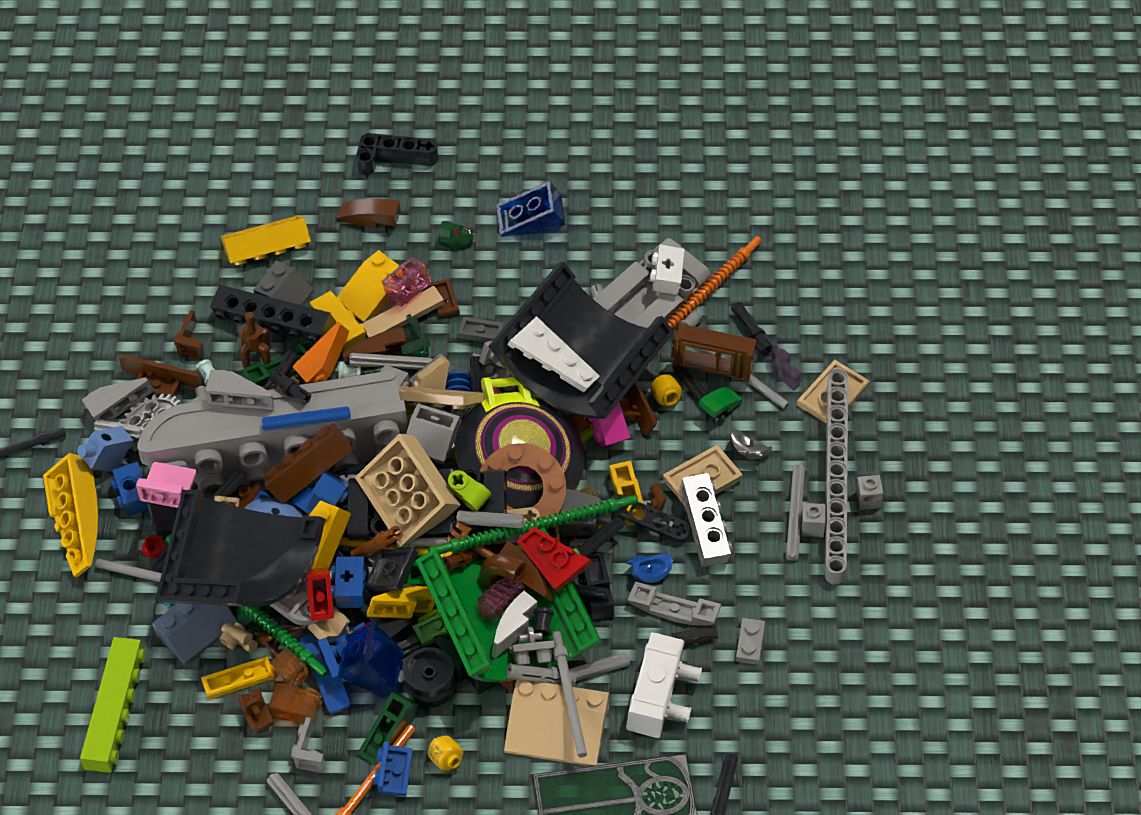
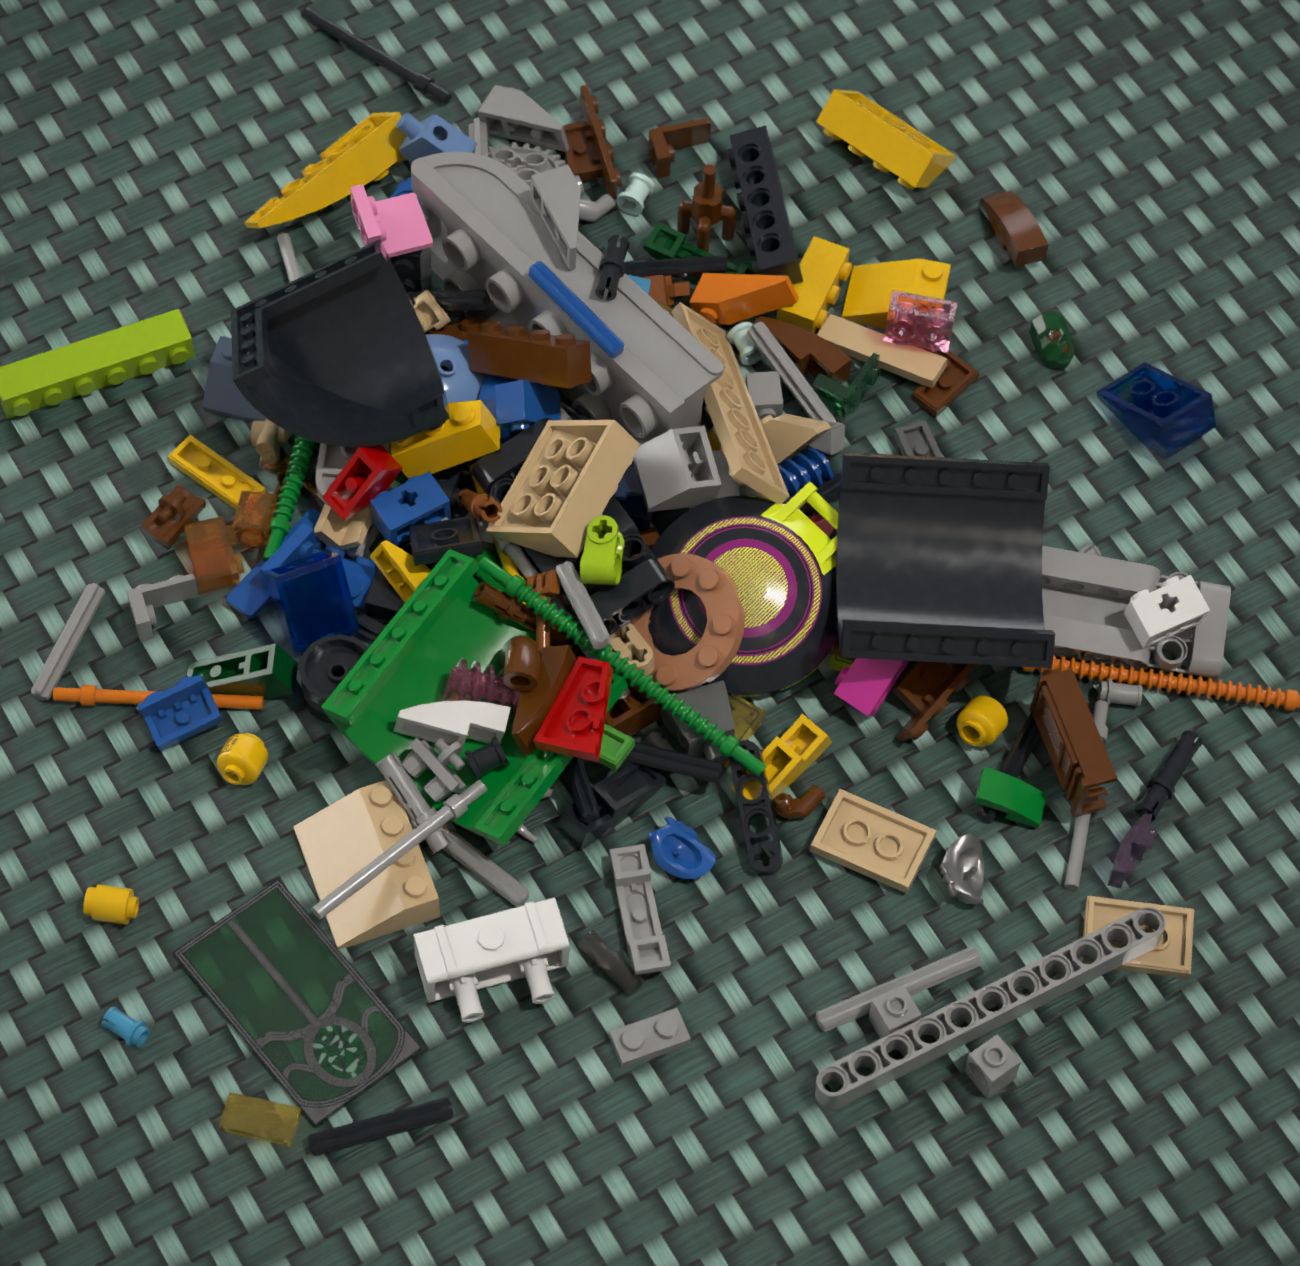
camera: 55 degrees right, 5 degrees up
dark grey slope [253,260,314,321] -> none
black beam [356,133,439,175] -> none
white wing [507,317,600,392] -> none
brick [680,473,733,567] -> none

